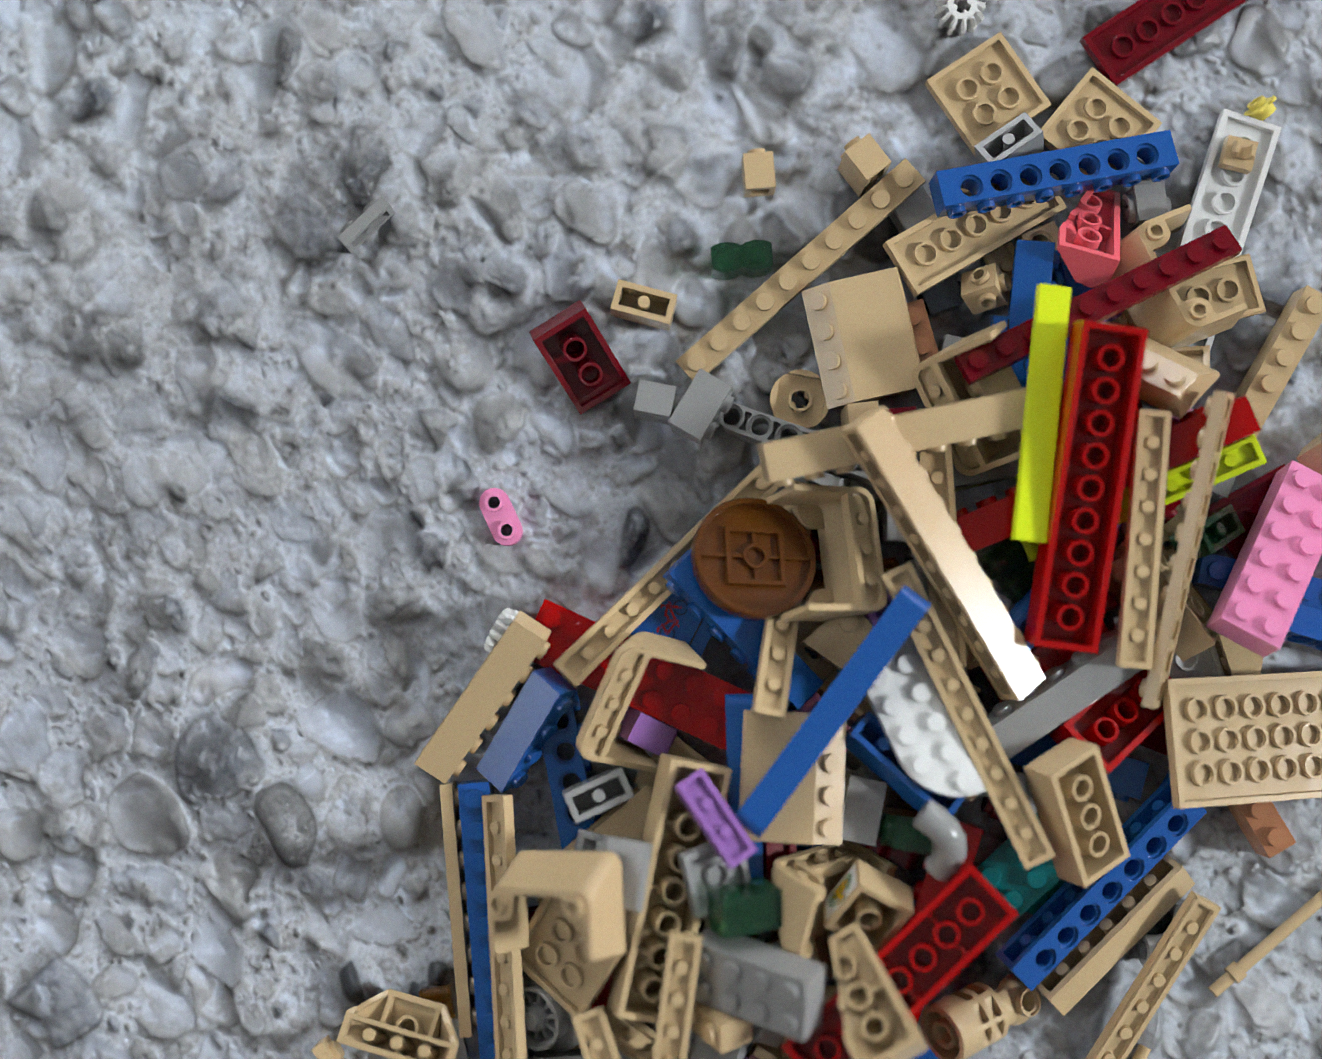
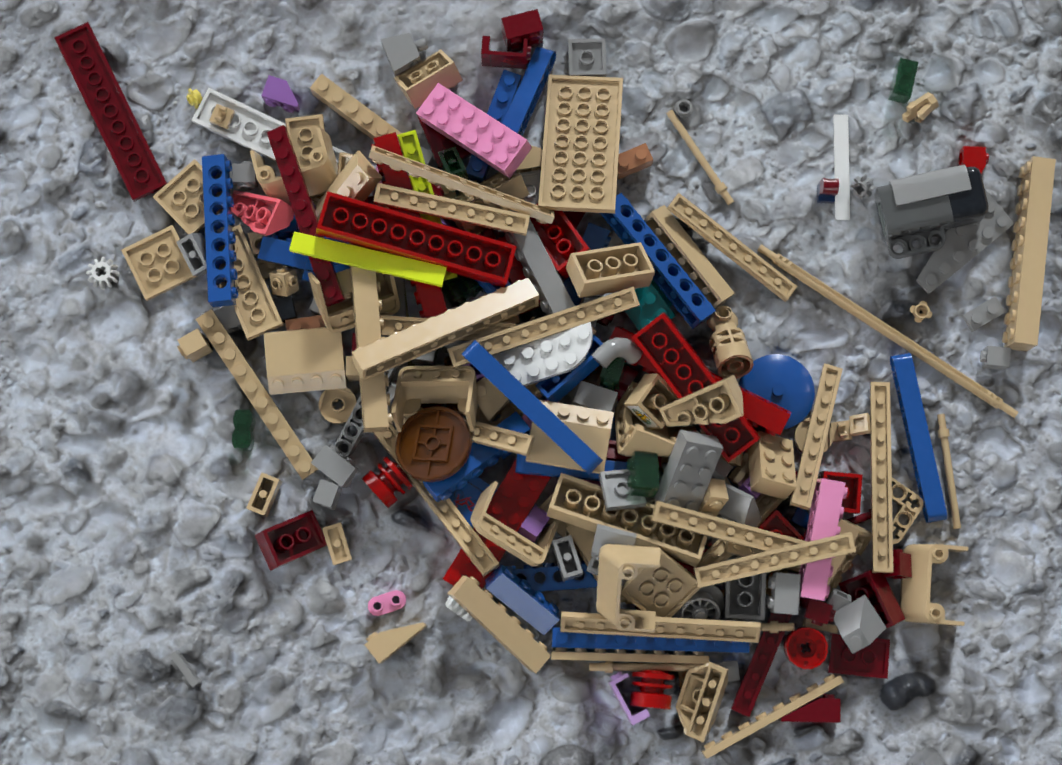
camera: 85 degrees left, 5 degrees down
medium lavender plate [673,768,758,871] -> none
tan brick [741,148,776,198] -> none
none -> medium lavender slope [261,75,300,113]
none -> tan plate [322,522,353,566]
none -> red wheel [361,457,413,509]
none -> tan slope [365,622,427,664]
none -> tan bar [589,661,703,673]
none -> lavender panel [608,671,650,725]
none -> red wheel [630,669,674,709]

